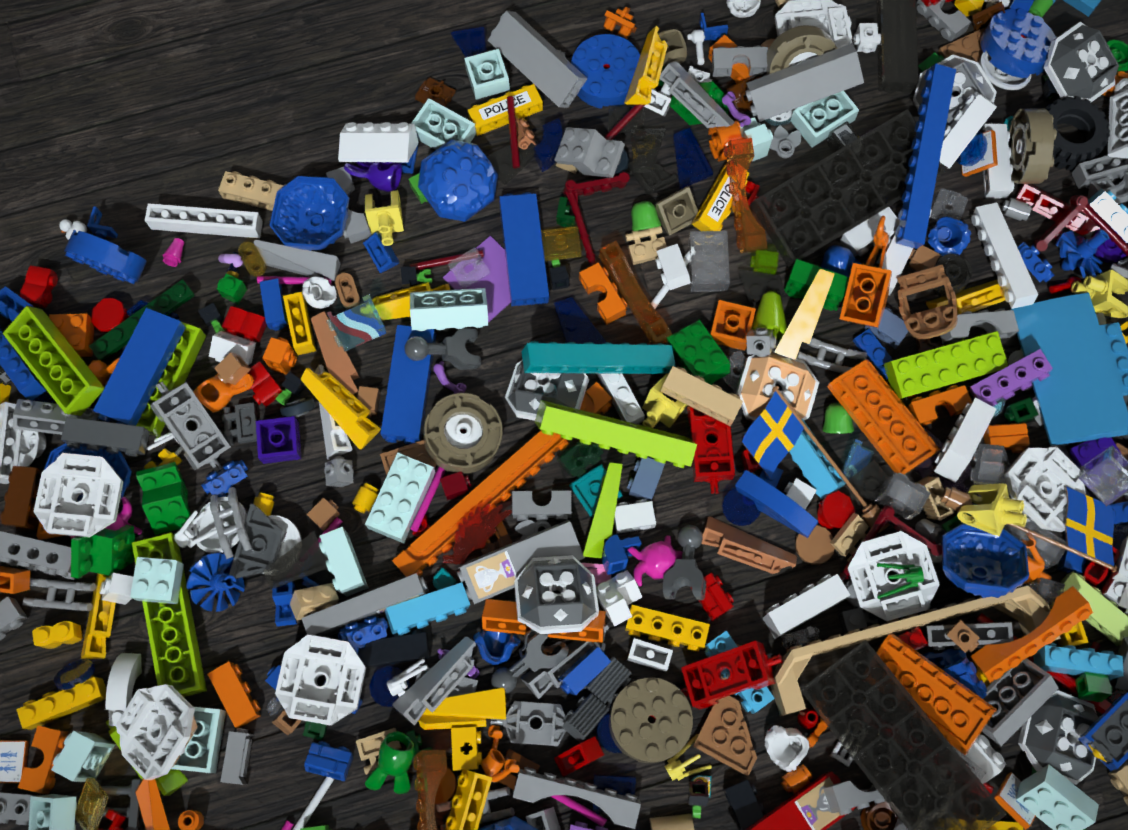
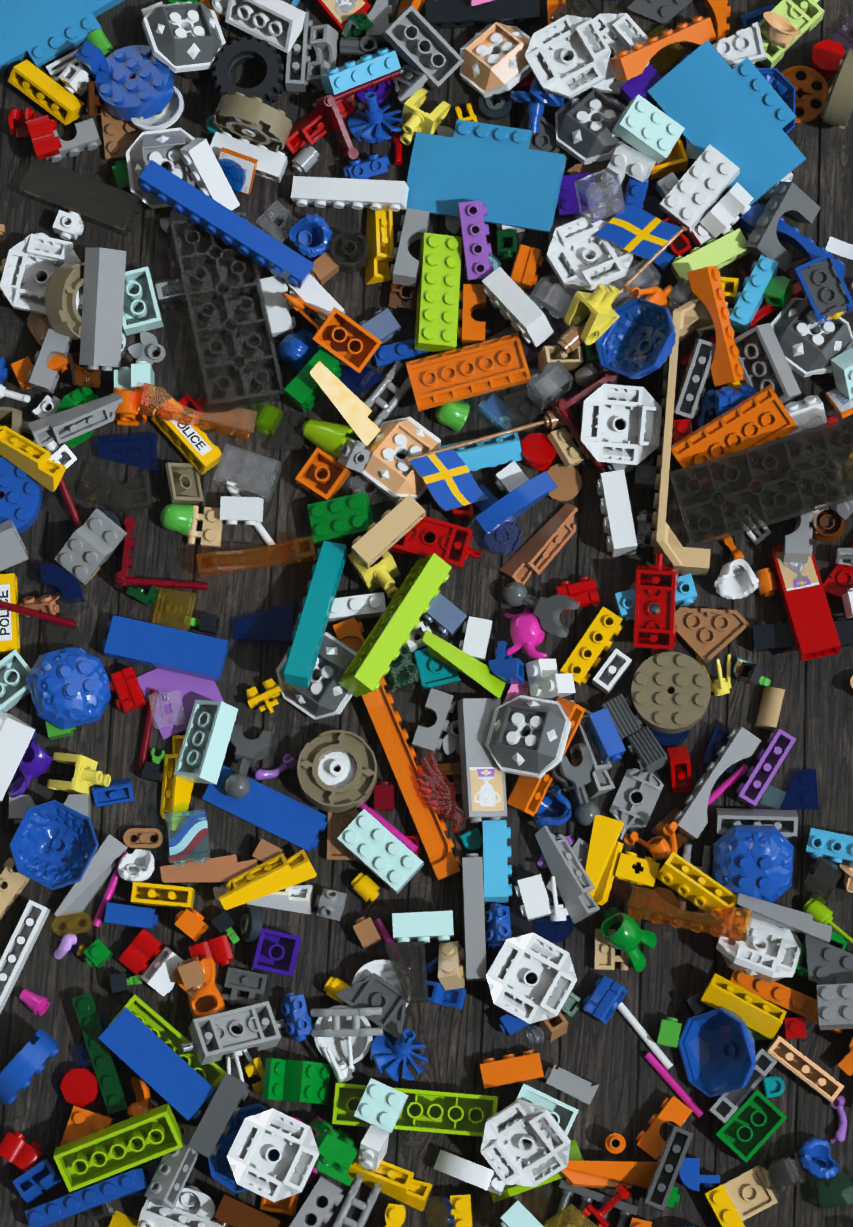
camera: 65 degrees left, 5 degrees up
orange arch [579,262,627,325] -> none
medium lavender piece [722,91,751,127] -> none
red cone [798,708,818,729] -> none
green plant [877,563,924,599] -> none
medium nougat slope [897,265,958,339] -> none
medium nougat brick [946,620,980,653] -> none
none -> red brick [109,667,147,714]
none -> yellow hips [246,678,282,713]
none -> clear blue wing [339,365,384,396]
none -> white brick [405,621,432,653]
none -> white brick [514,874,551,921]

